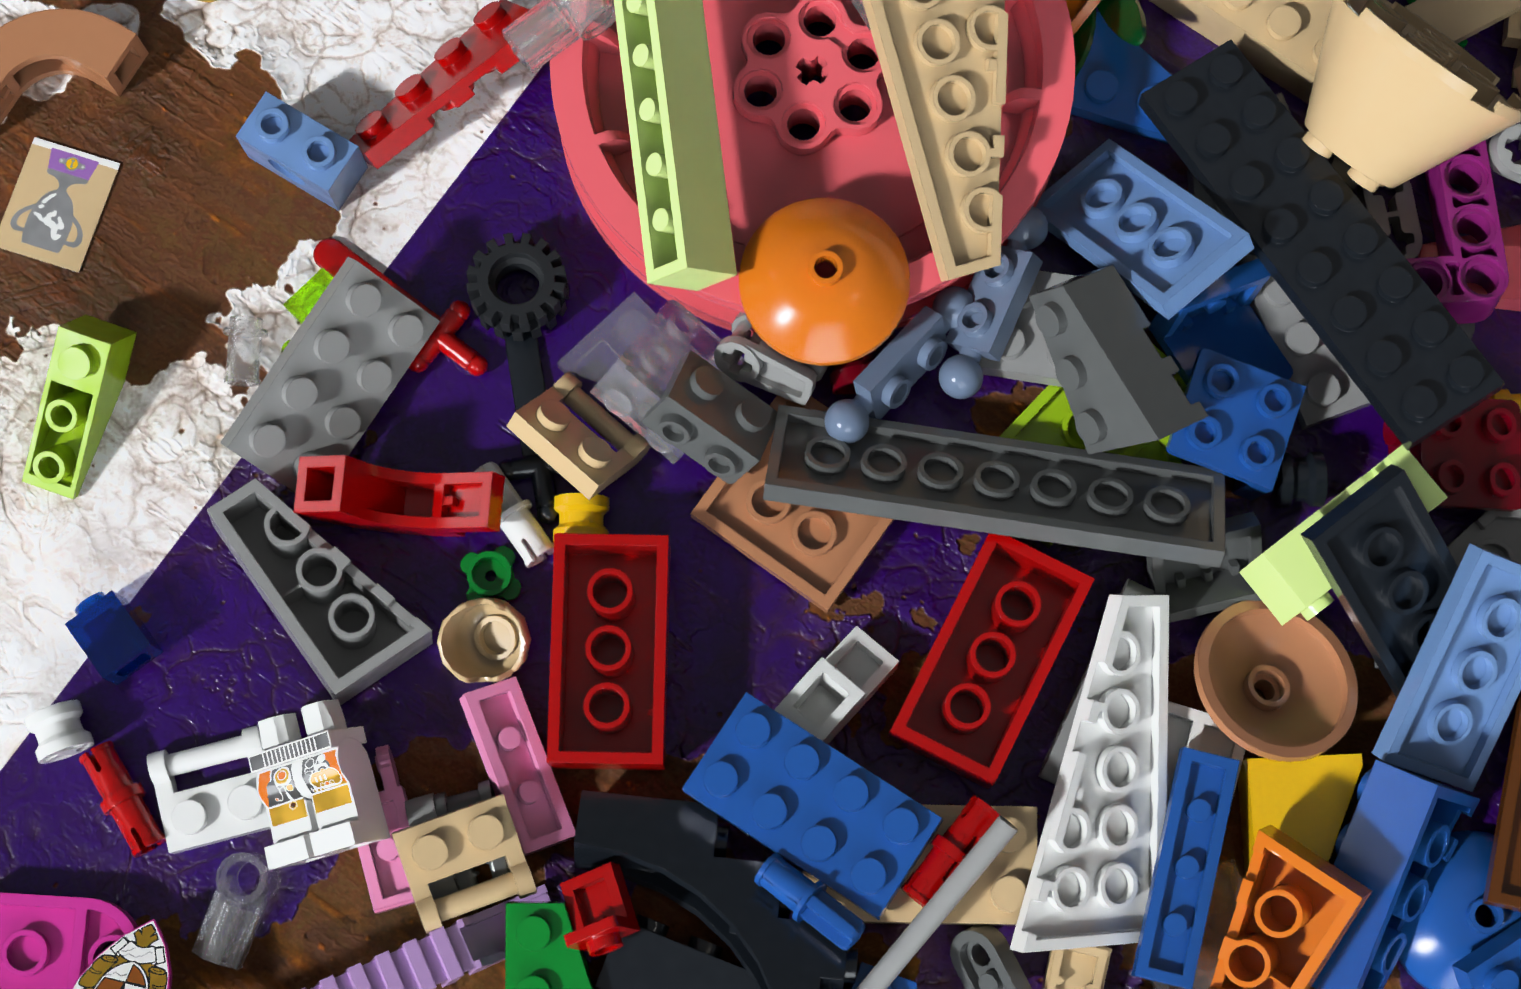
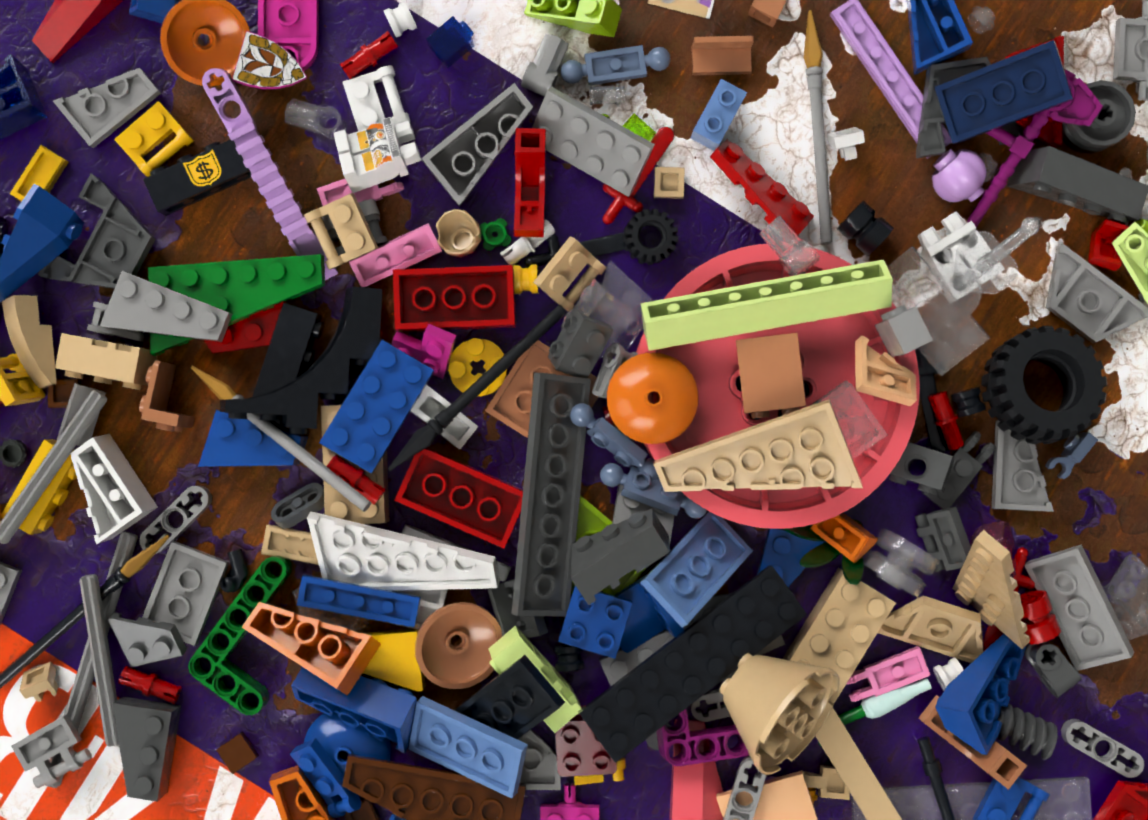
camera: 85 degrees right, 10 degrees up
red bracket [560,862,640,957] -> none
blue axle [754,852,865,950] -> none
none -> black piece [388,305,566,471]
none -> dark pink plate [391,324,457,379]
none -> yellow plate [448,338,507,397]
none -> light grey piece [521,34,569,97]
none -> sand blue plate [560,45,671,85]
none -> tan plate [654,167,685,199]
none -> nougat panel [691,36,754,75]
none -> nougat panel [736,333,806,419]

